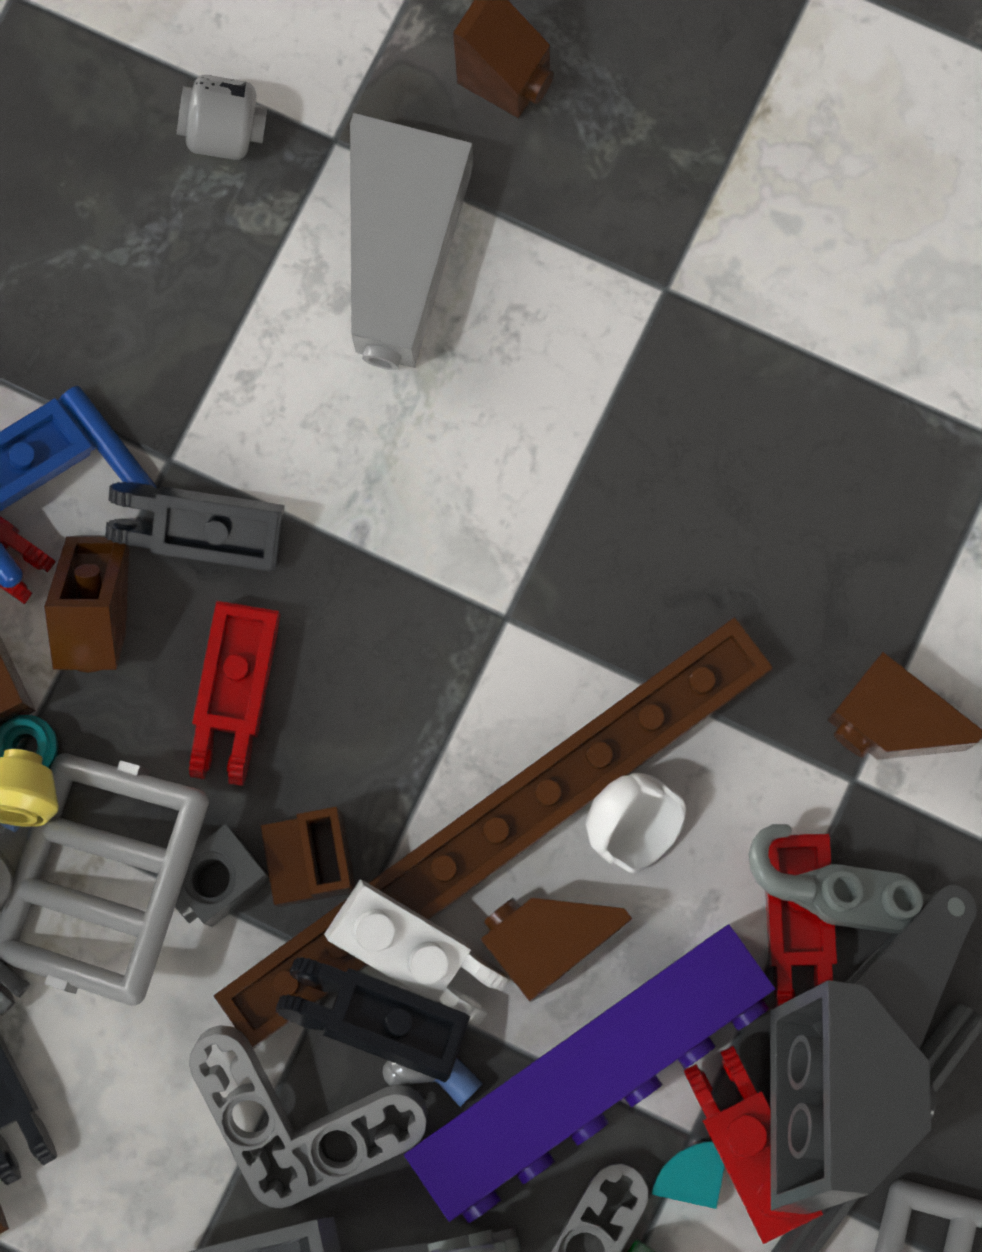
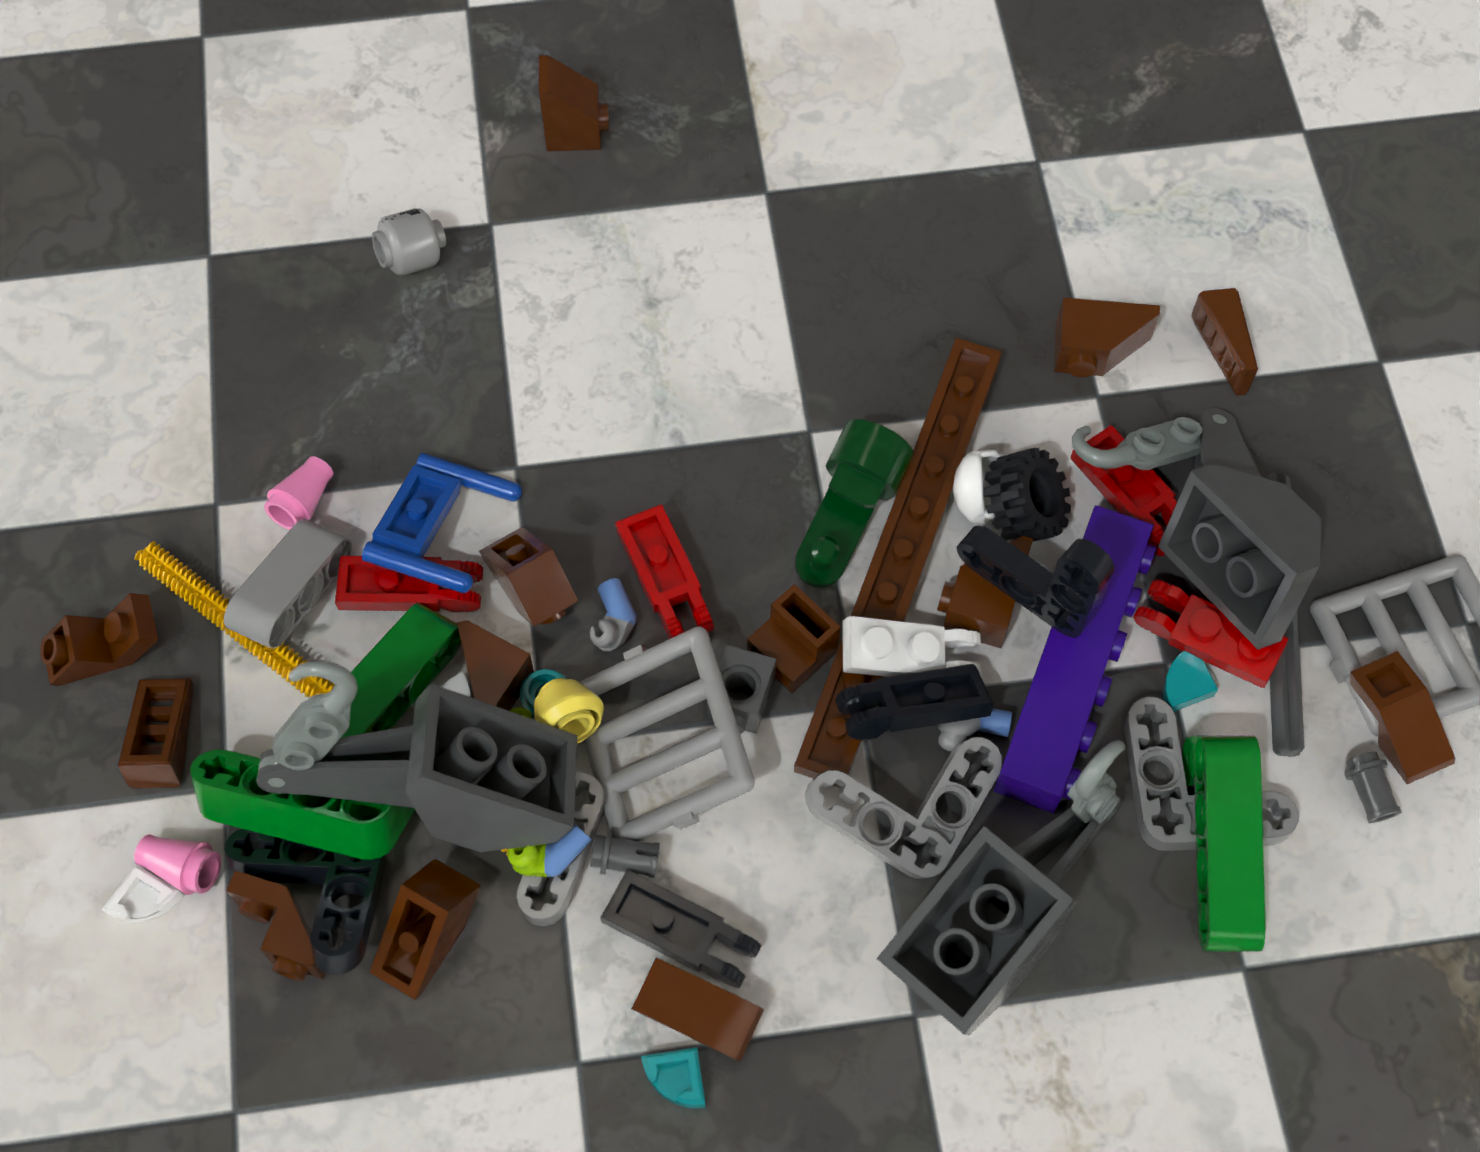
camera: 40 degrees left, 15 degrees down
black hinge [105,482,285,571] -> none
light grey slope [350,113,474,370] -> none
none -> arm [590,578,637,651]
none -> dark green piece [795,419,914,588]
none -> black beam [957,525,1115,638]
none -> black tyre [984,448,1071,542]

